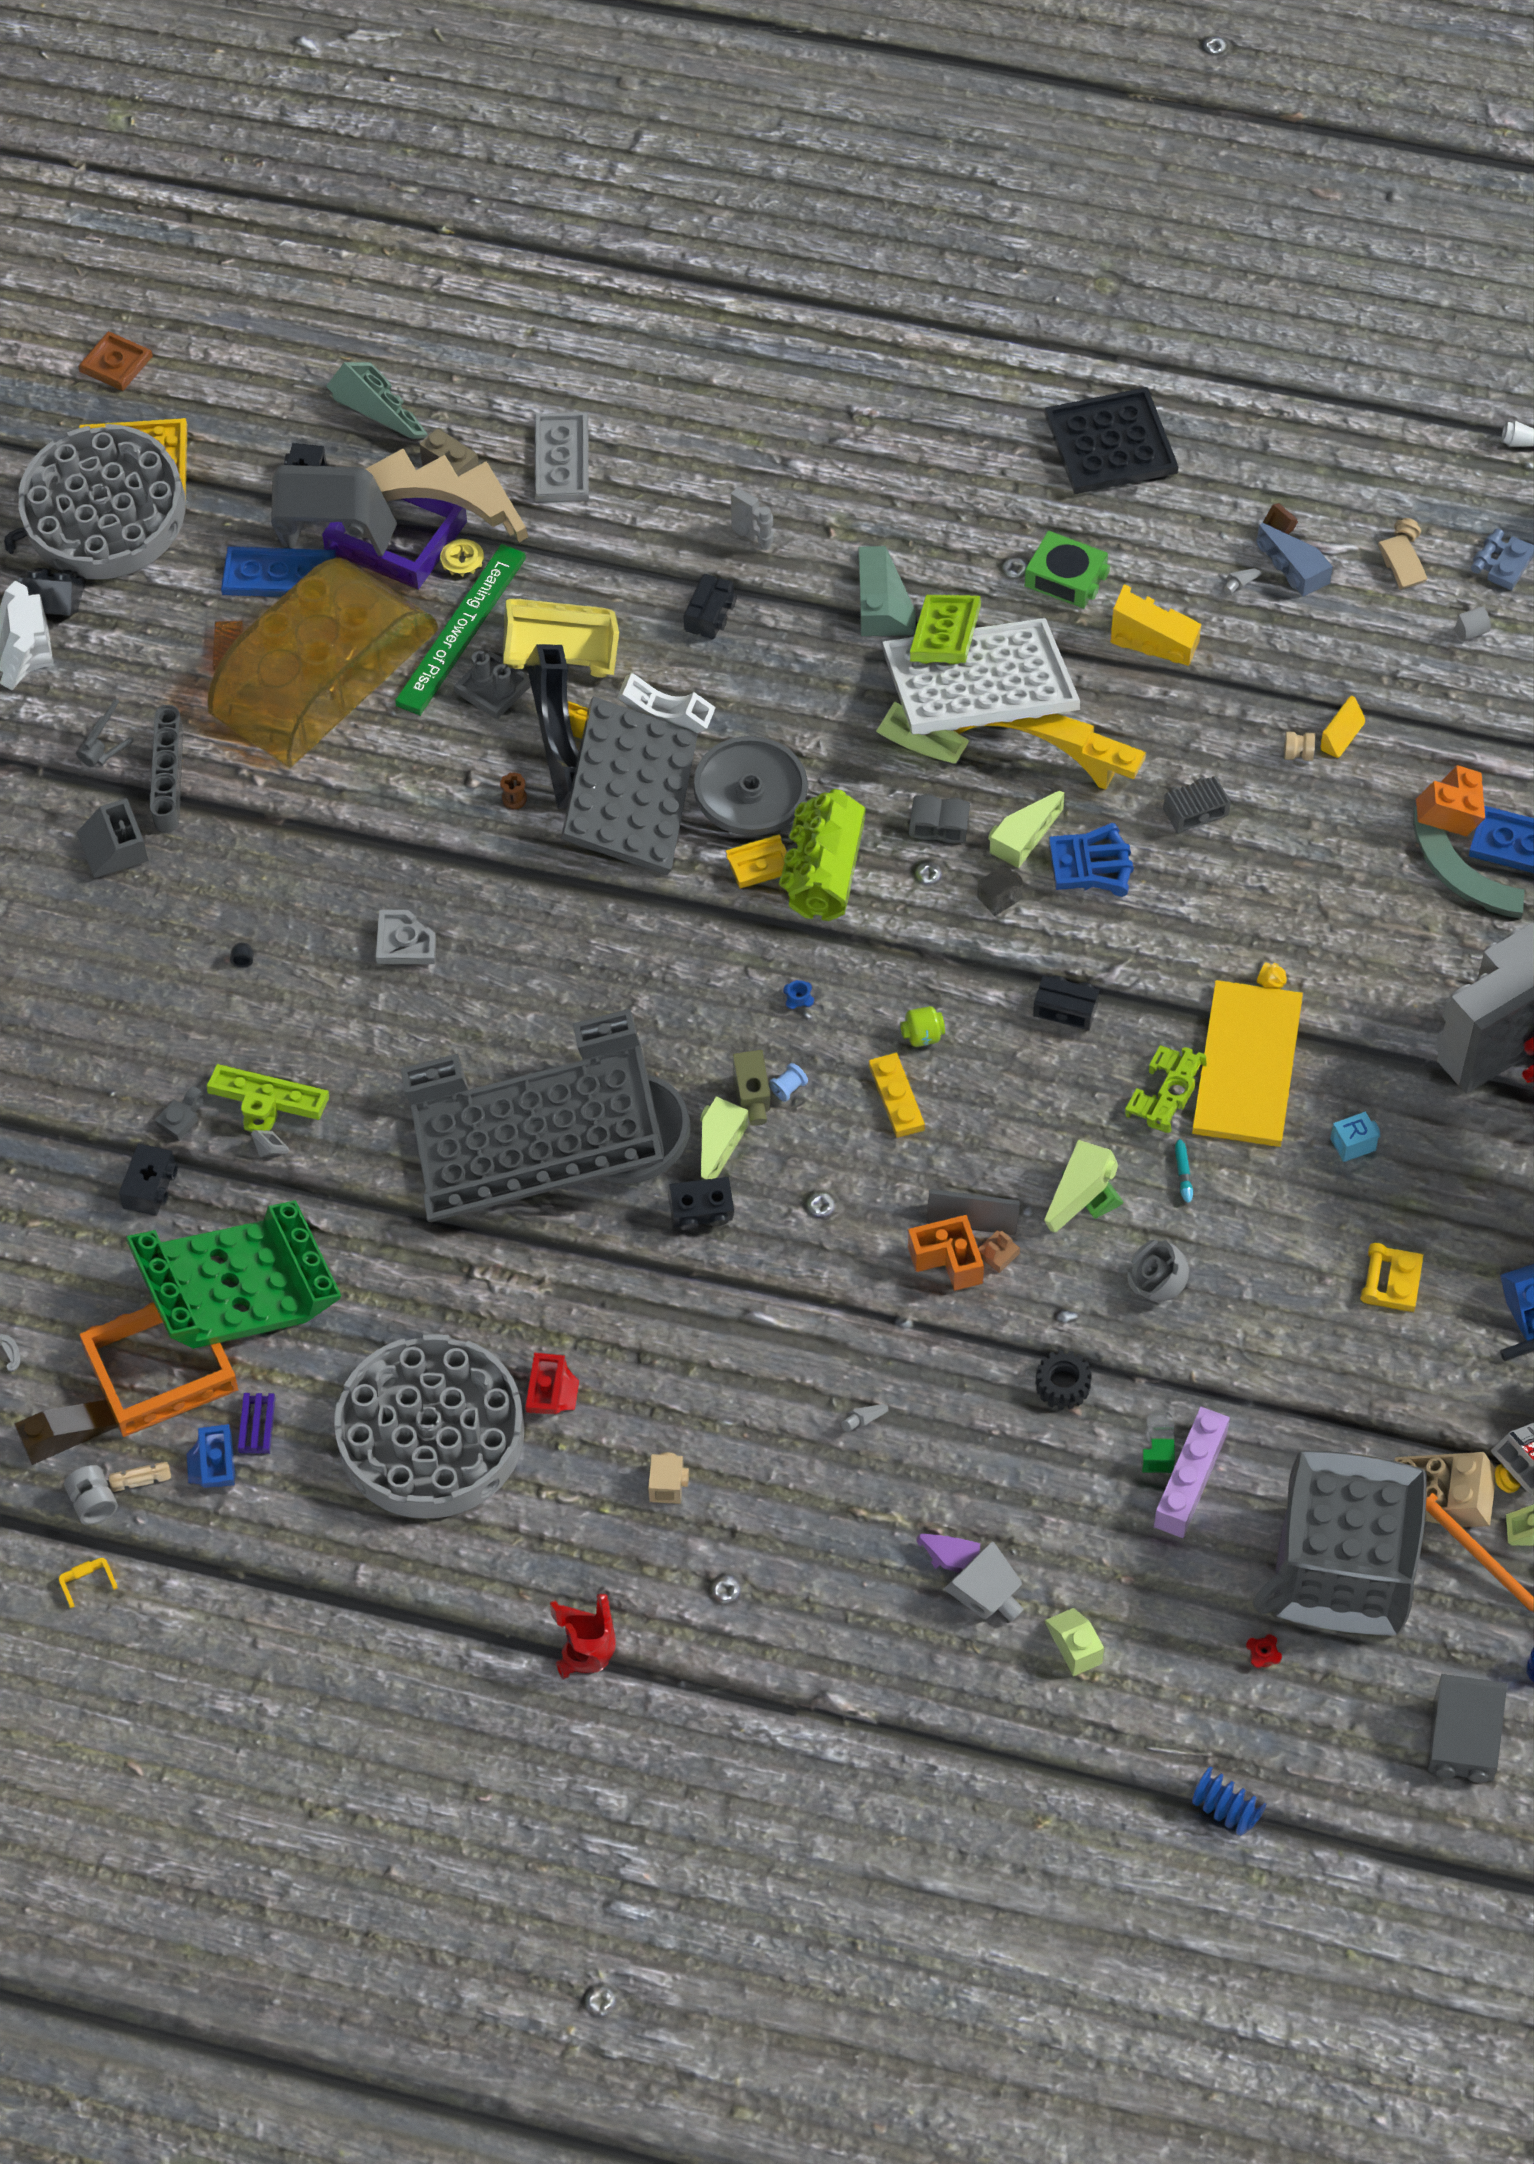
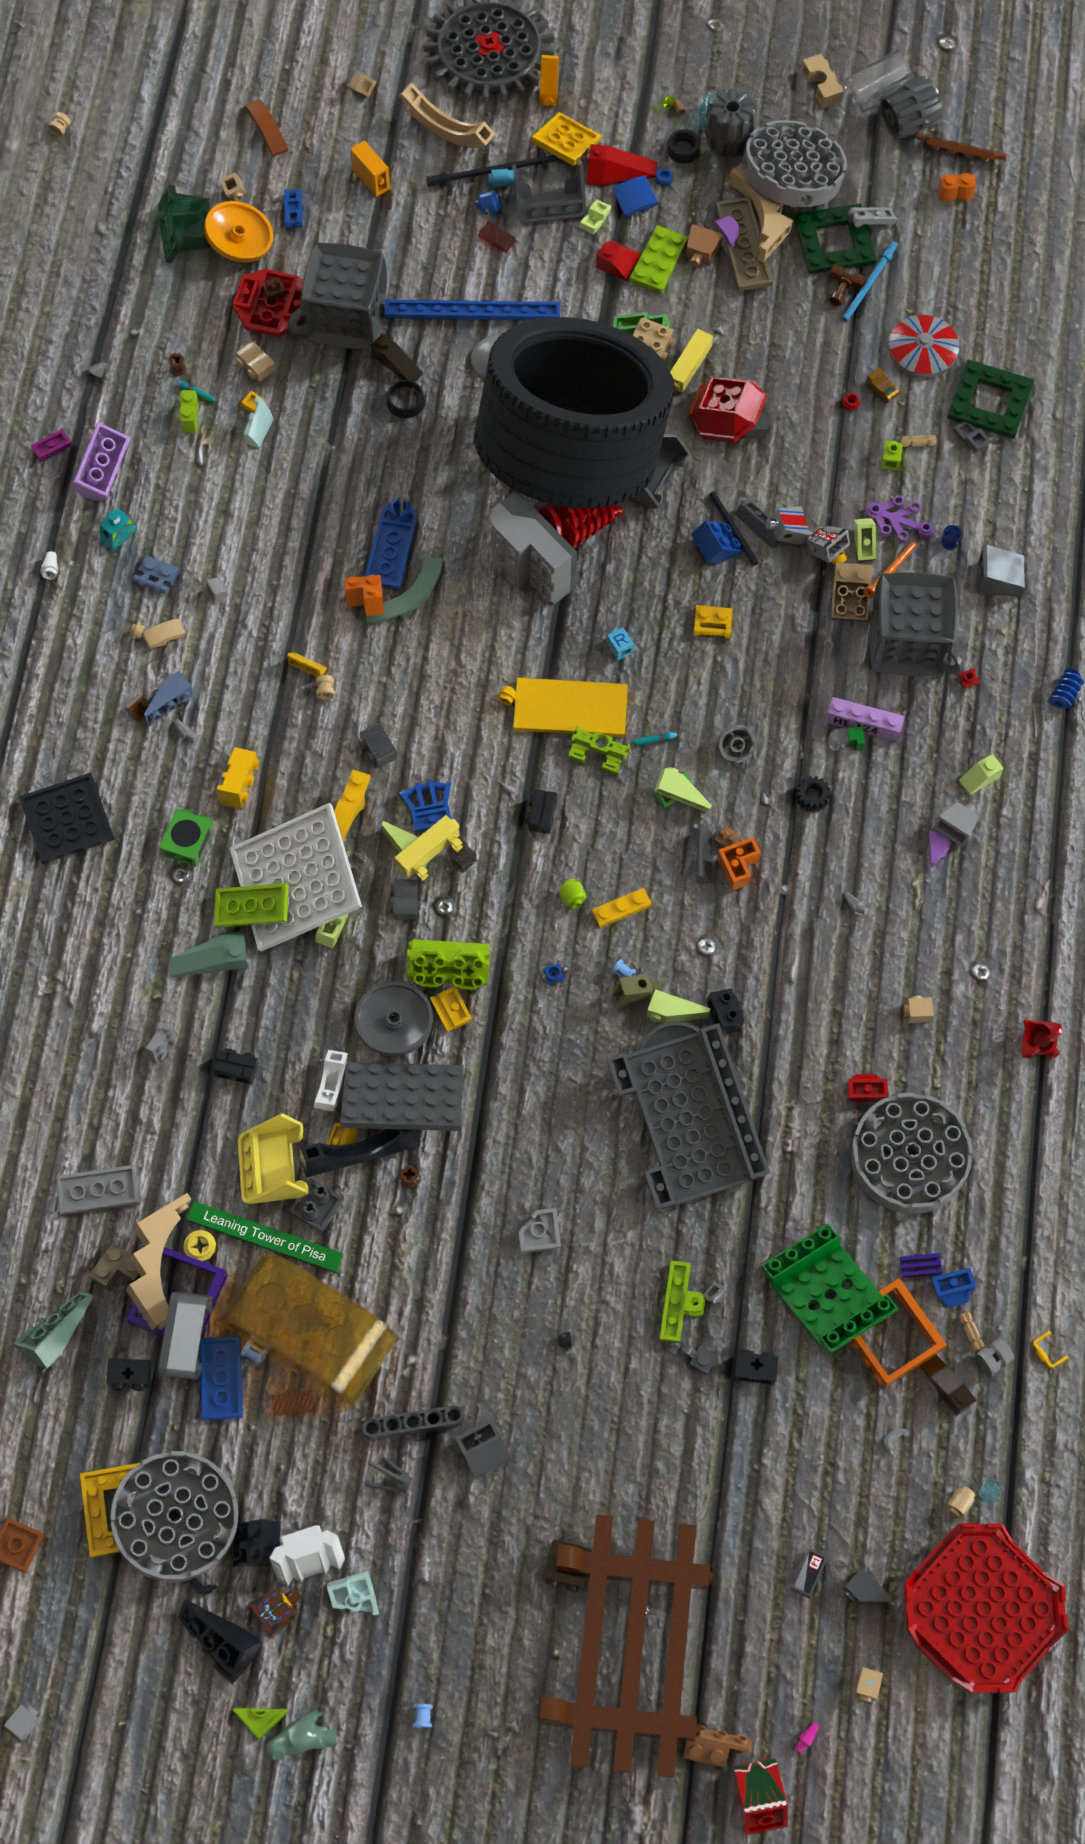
camera: 100 degrees left, 10 degrees up
none -> light yellow brick [394,815,463,881]

